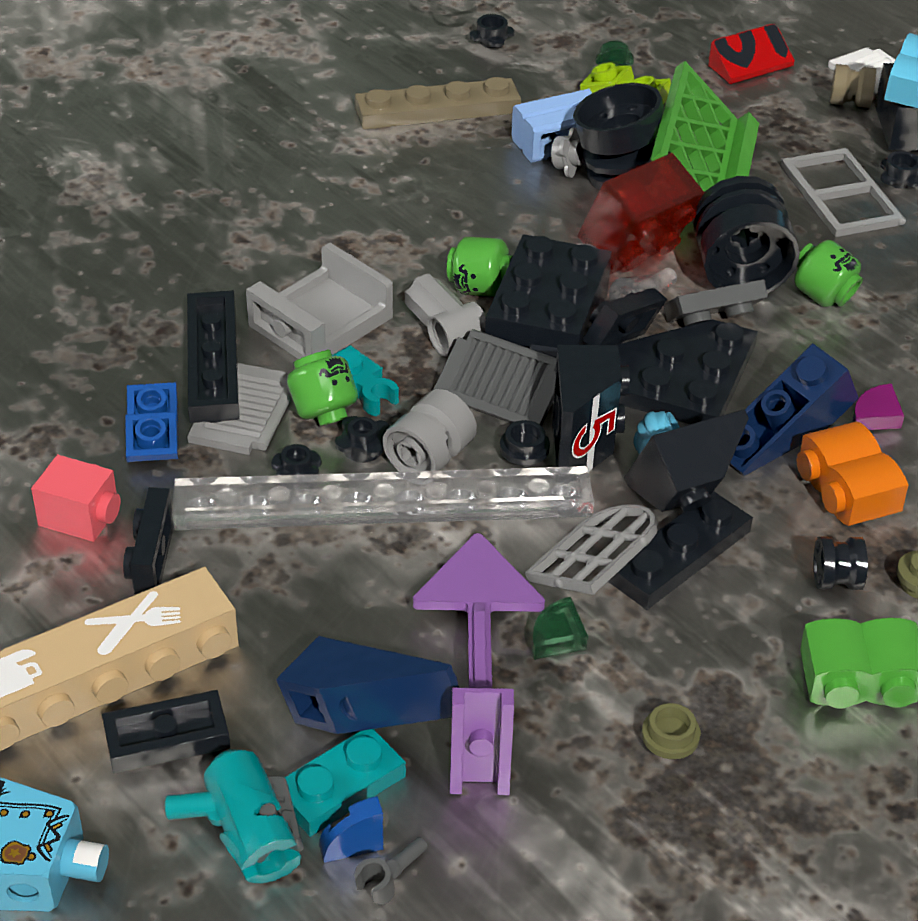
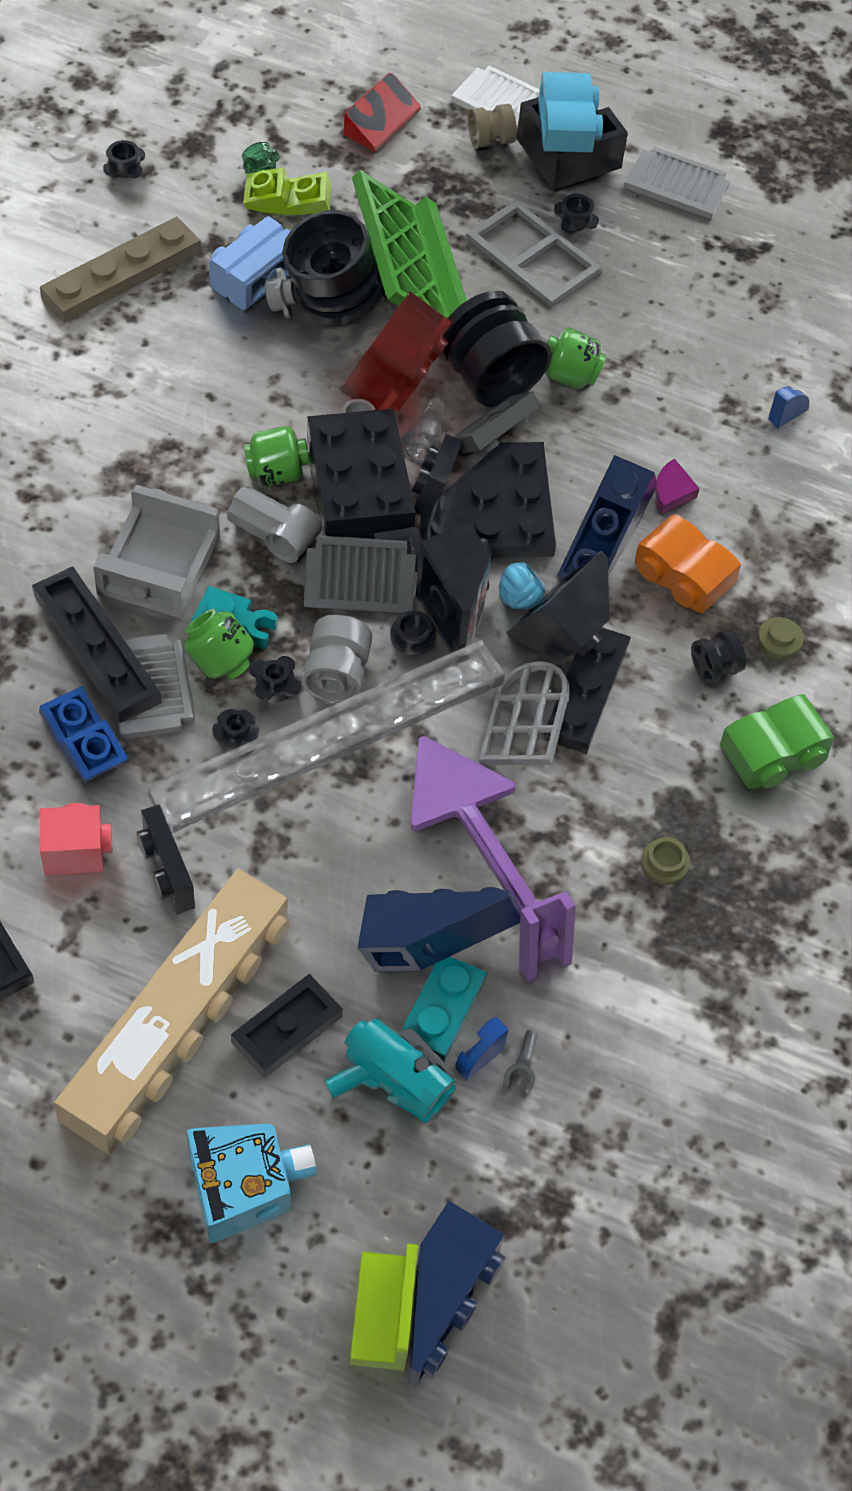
camera: 30 degrees left, 15 degrees up
clear green tile [532,596,588,660] -> none

